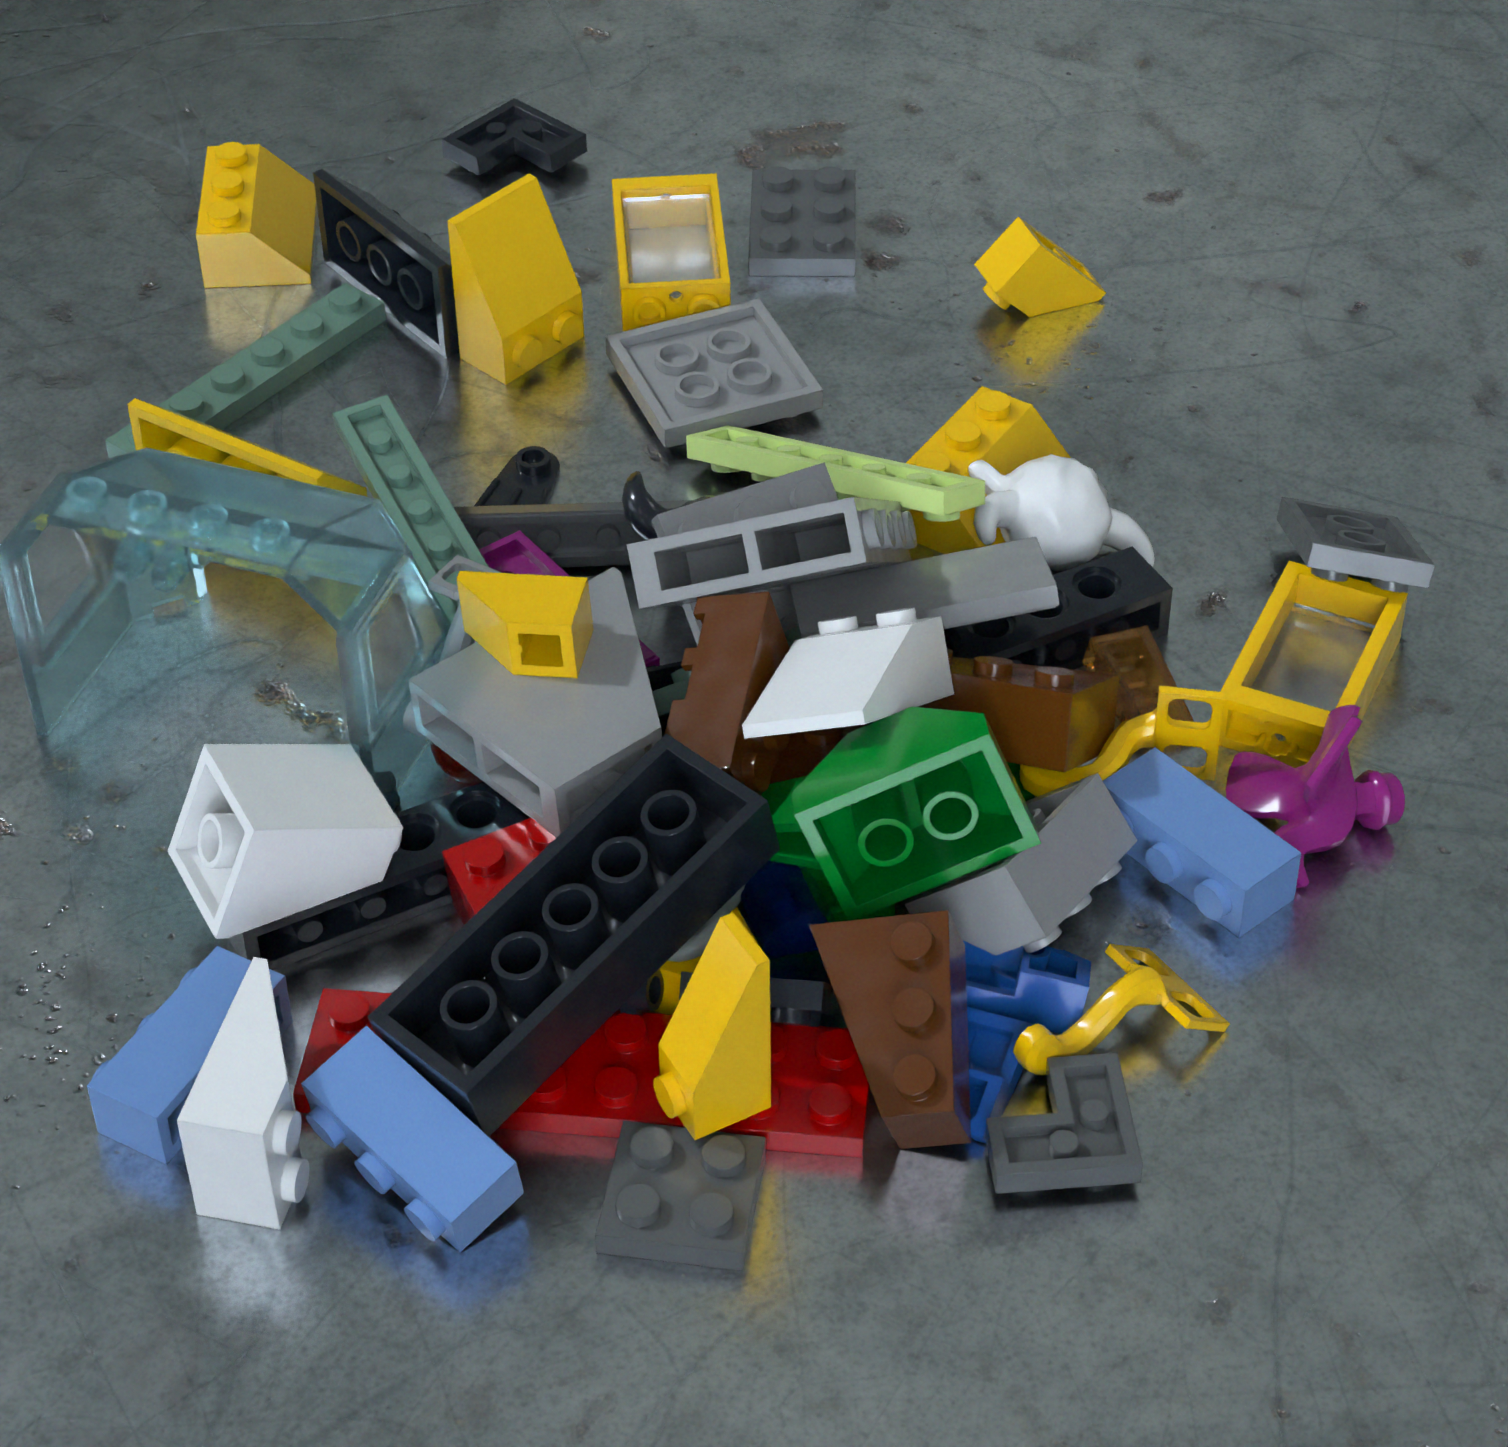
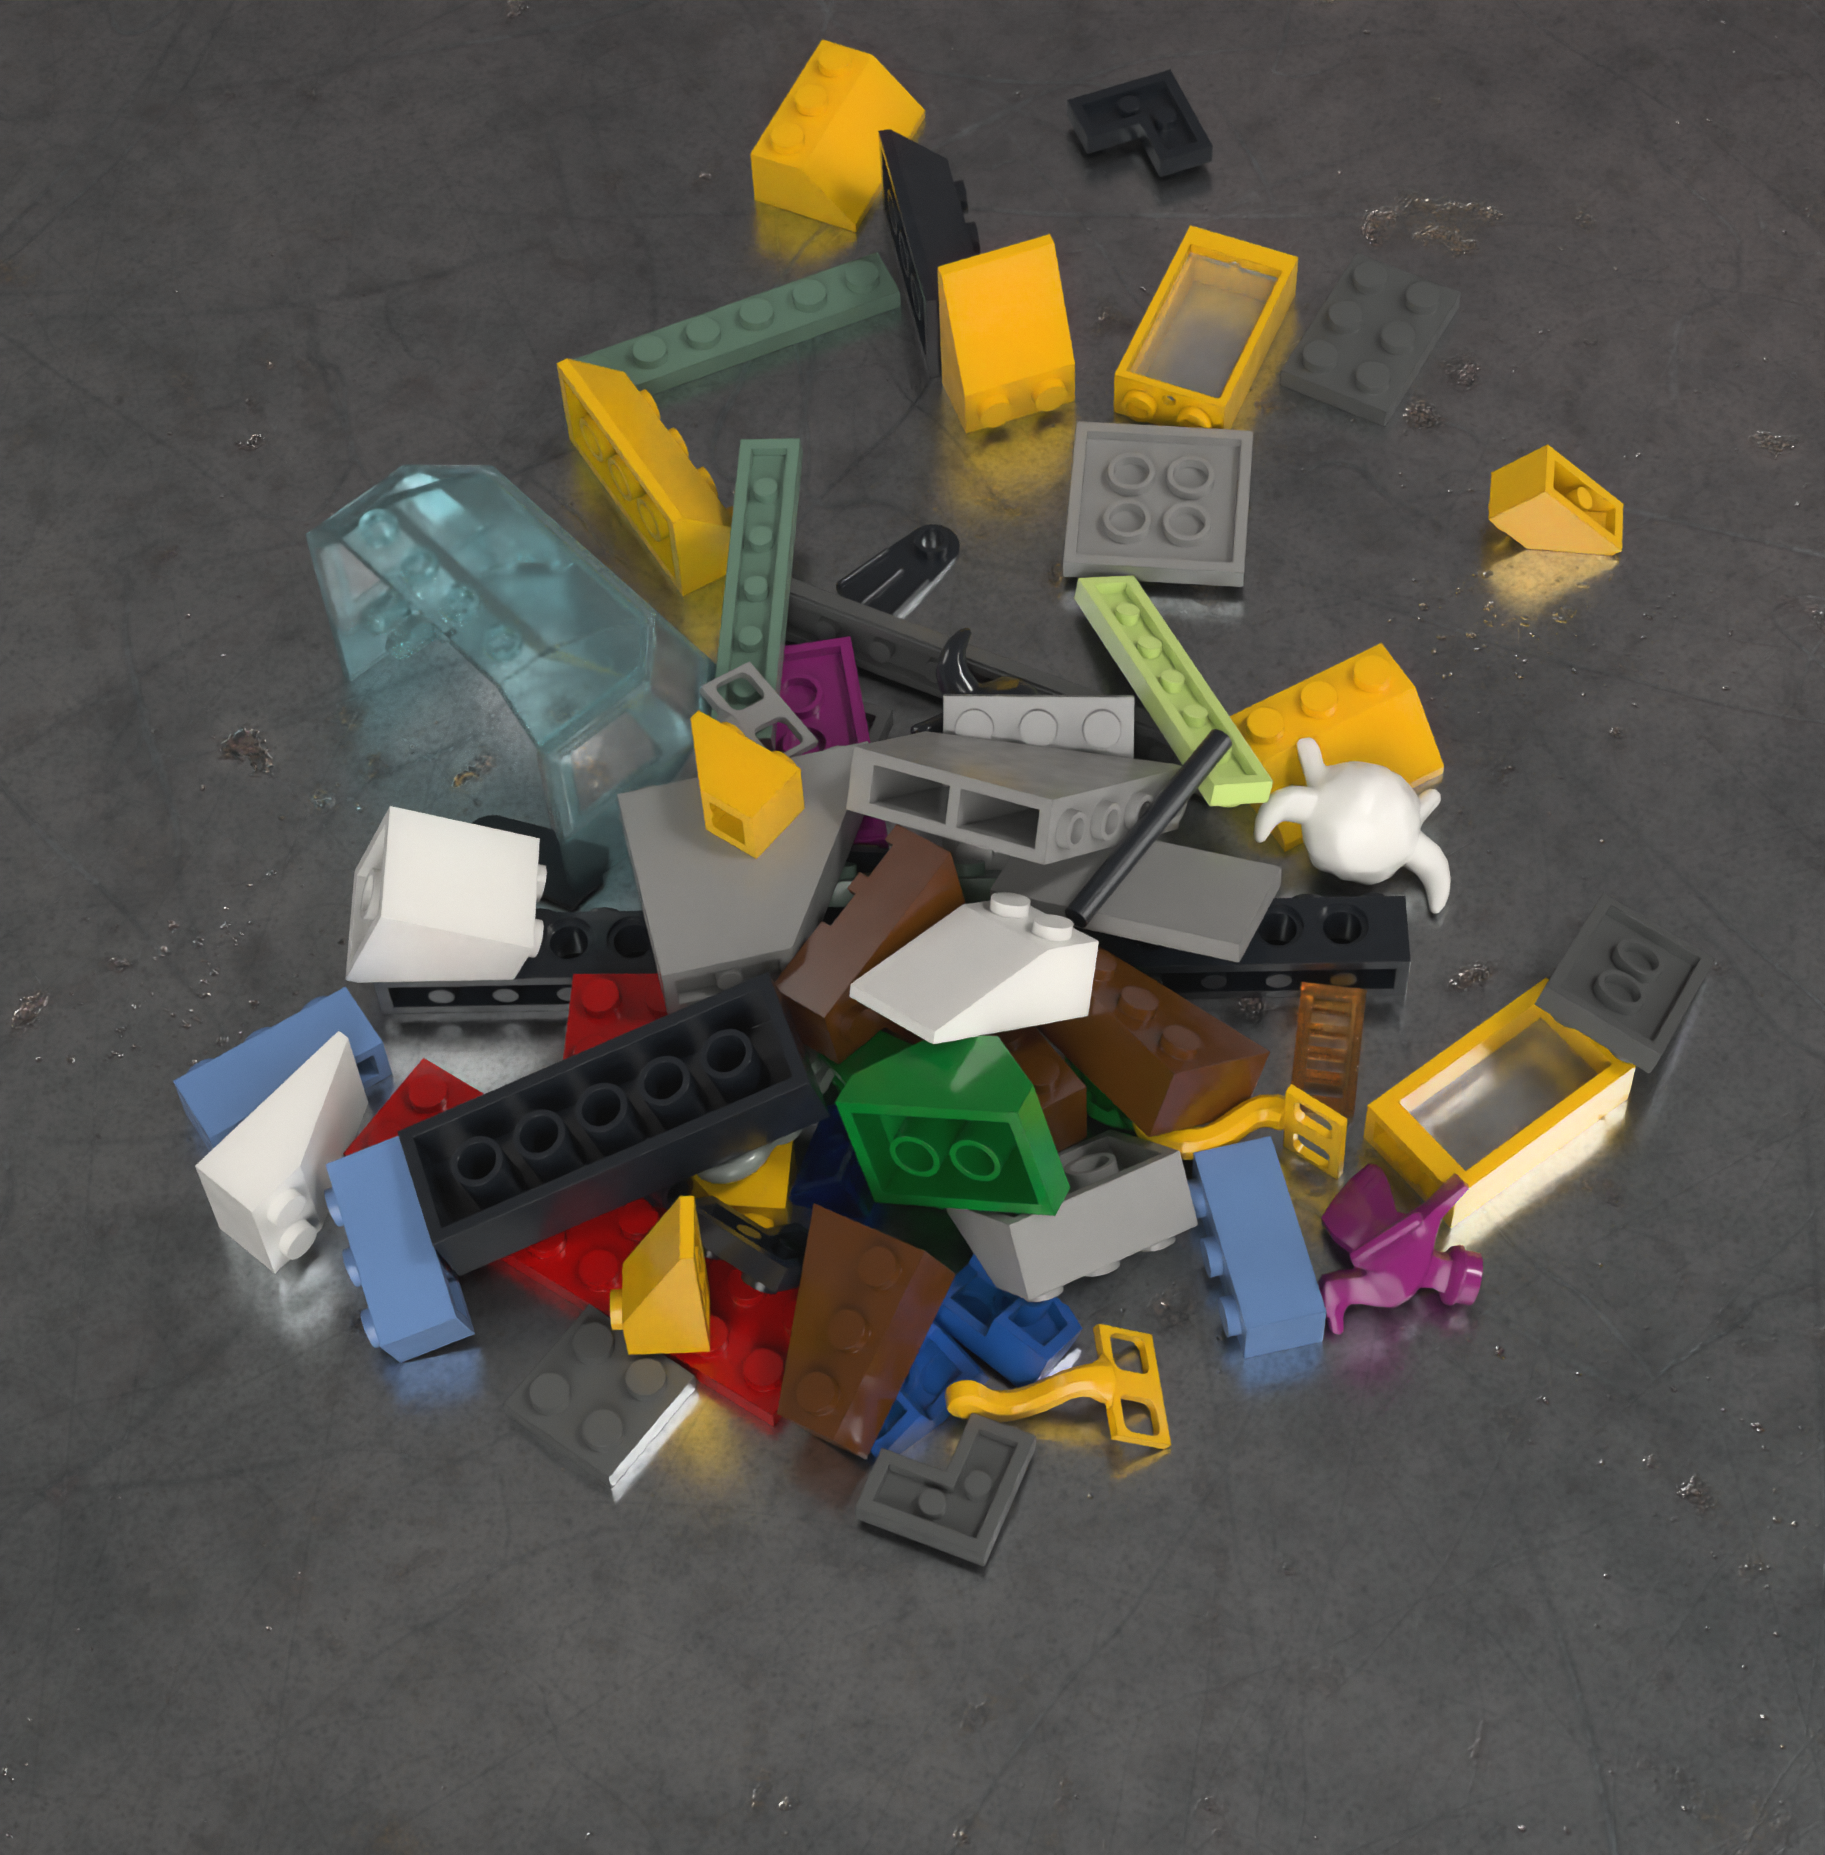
camera: 30 degrees right, 15 degrees up
none -> black bar [1065,729,1232,928]

